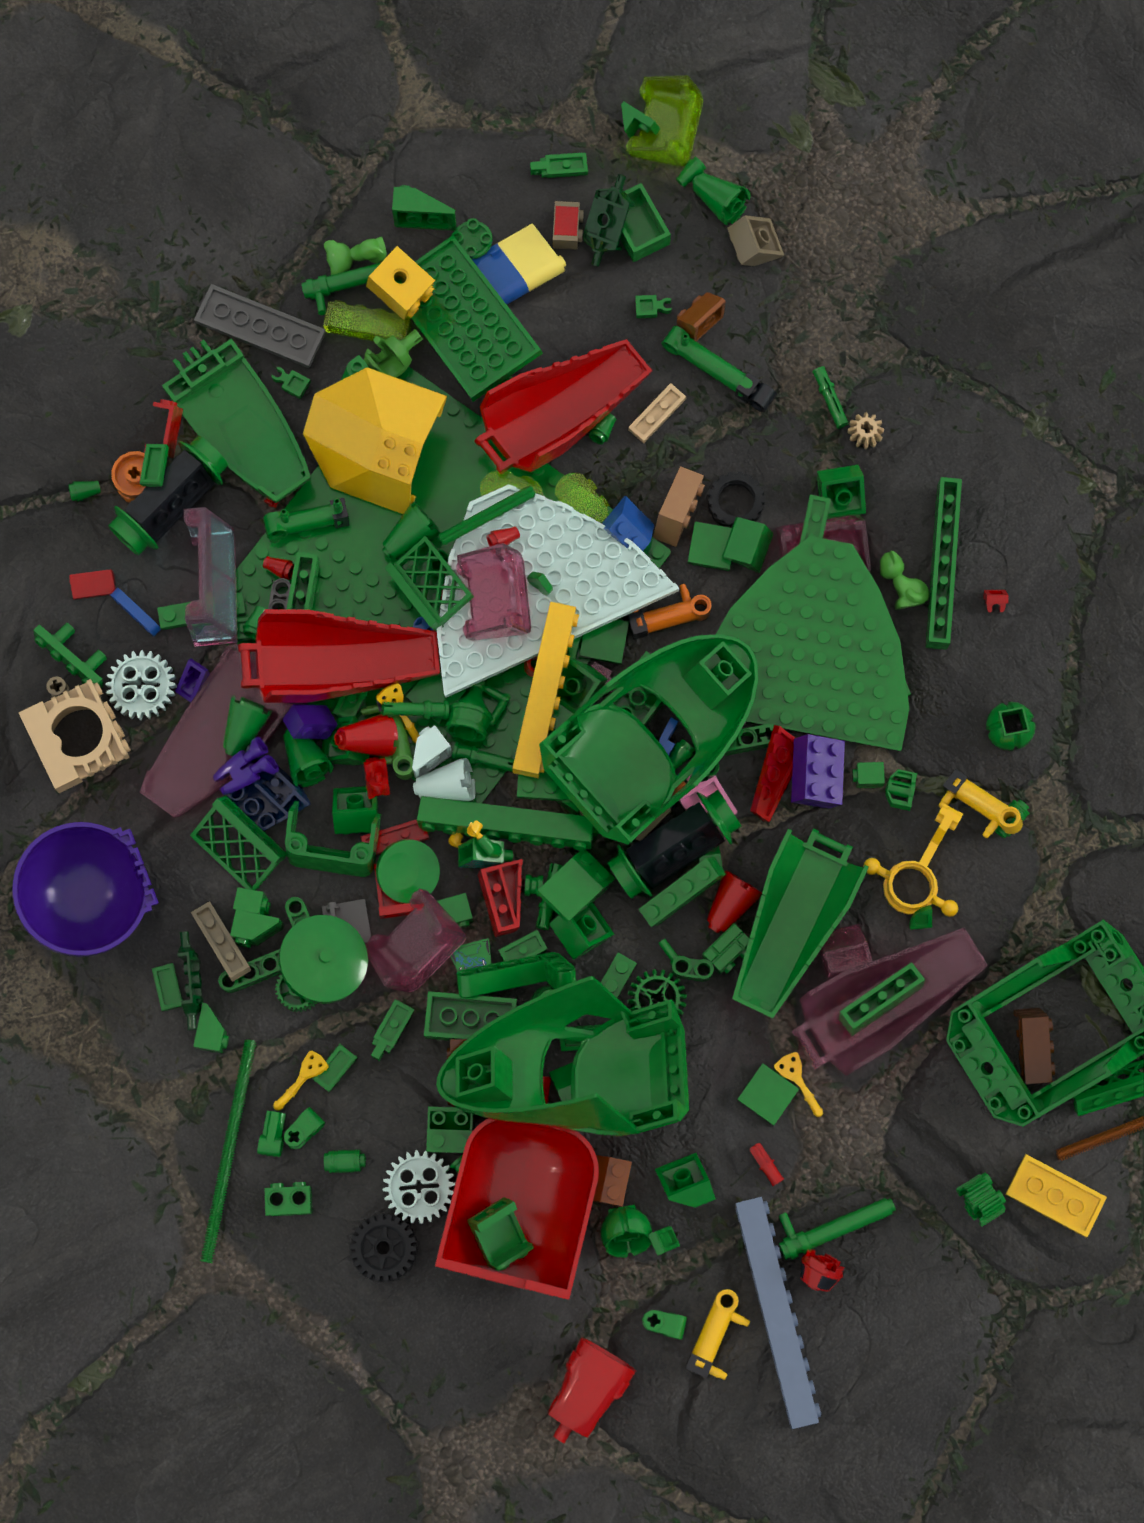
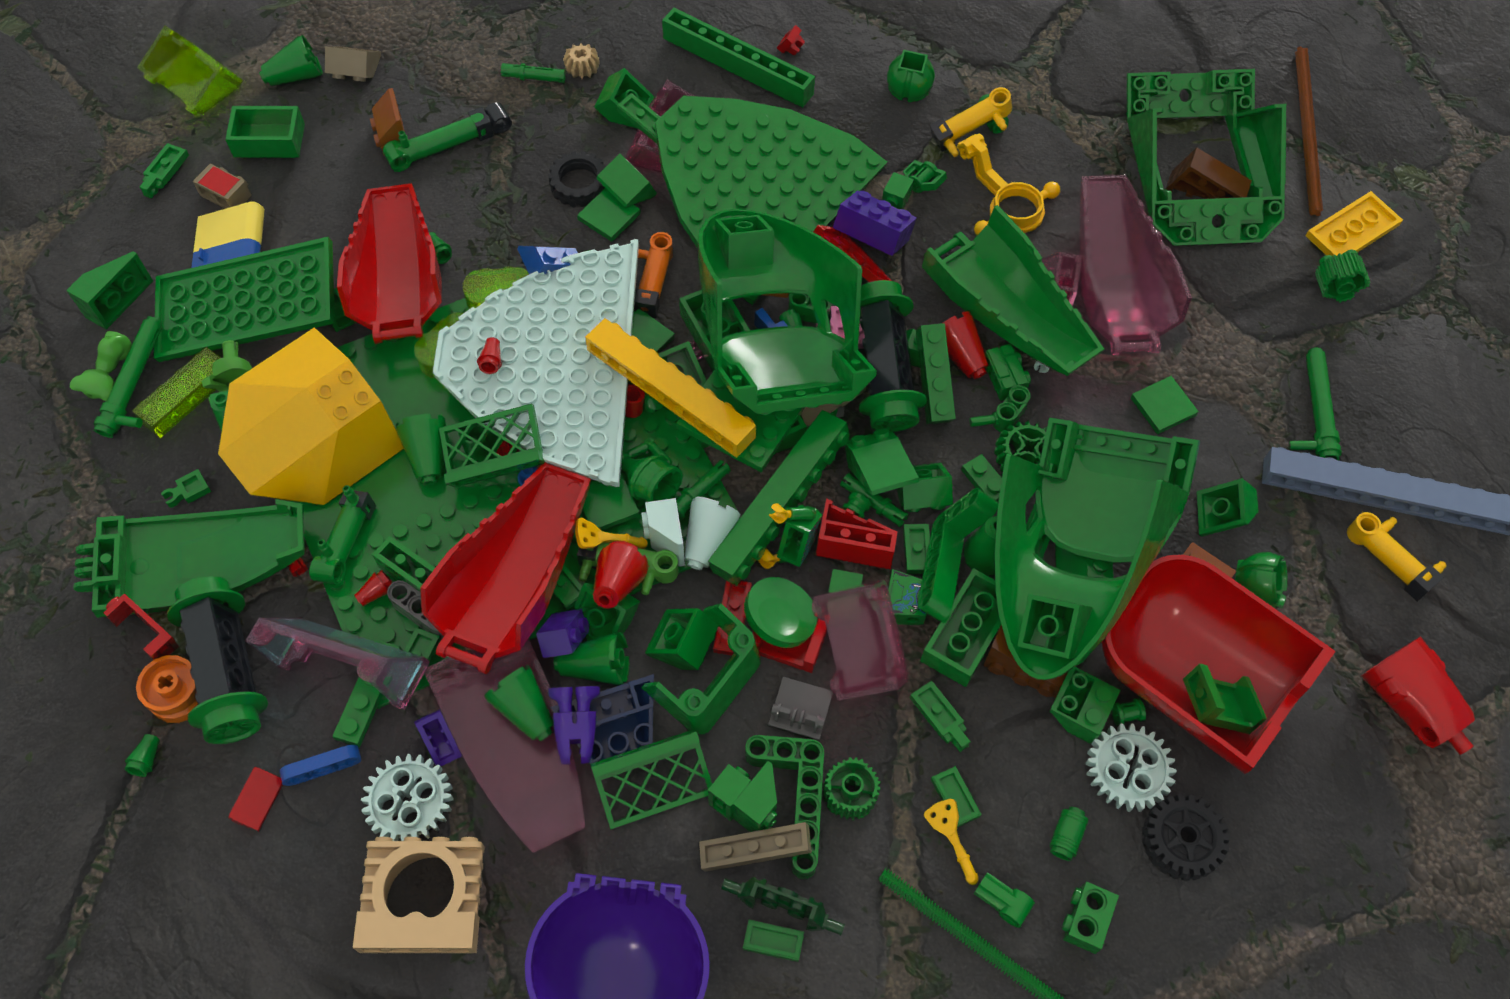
camera: 65 degrees left, 15 degrees down
green plate [33,623,107,689] -> none
dark tan bush [46,676,70,697] -> none
green tile [140,444,169,487] -> none
green slope [193,1003,229,1053] -> none
dark grey plate [194,284,326,368] -> none
green cone [243,606,265,640] -> none
green dish [279,915,368,1004] -> none
green piece [284,1107,326,1150] -> none
red hips [363,757,390,799] -> none
yellow brick [366,246,435,320] -> none
green pin [381,700,449,720] -> none
green axle [438,485,535,545] -> none
green dish [451,218,493,259] -> none
clear pink windscreen [456,543,531,641] -> none
green tile [527,571,553,596] -> none
dark green plate [582,174,635,266] -> none
green slope [621,101,661,139] -> none
tan plate [628,383,686,443] -> none
green plate [635,295,672,318] -> none
green piece [642,1310,687,1340] -> none
green tile [648,1225,680,1256] -> none
medium nougat wedge [653,466,705,547] -> none
green cone [676,157,706,188] -> none
red axle [750,1143,784,1187] -> none
yellow piece [774,1052,823,1117] -> none
red cone [800,1249,845,1292] -> none
green brick [839,962,925,1036] -> none
bright green animal [880,551,929,610] -> none
green tile [909,905,932,930] -> none

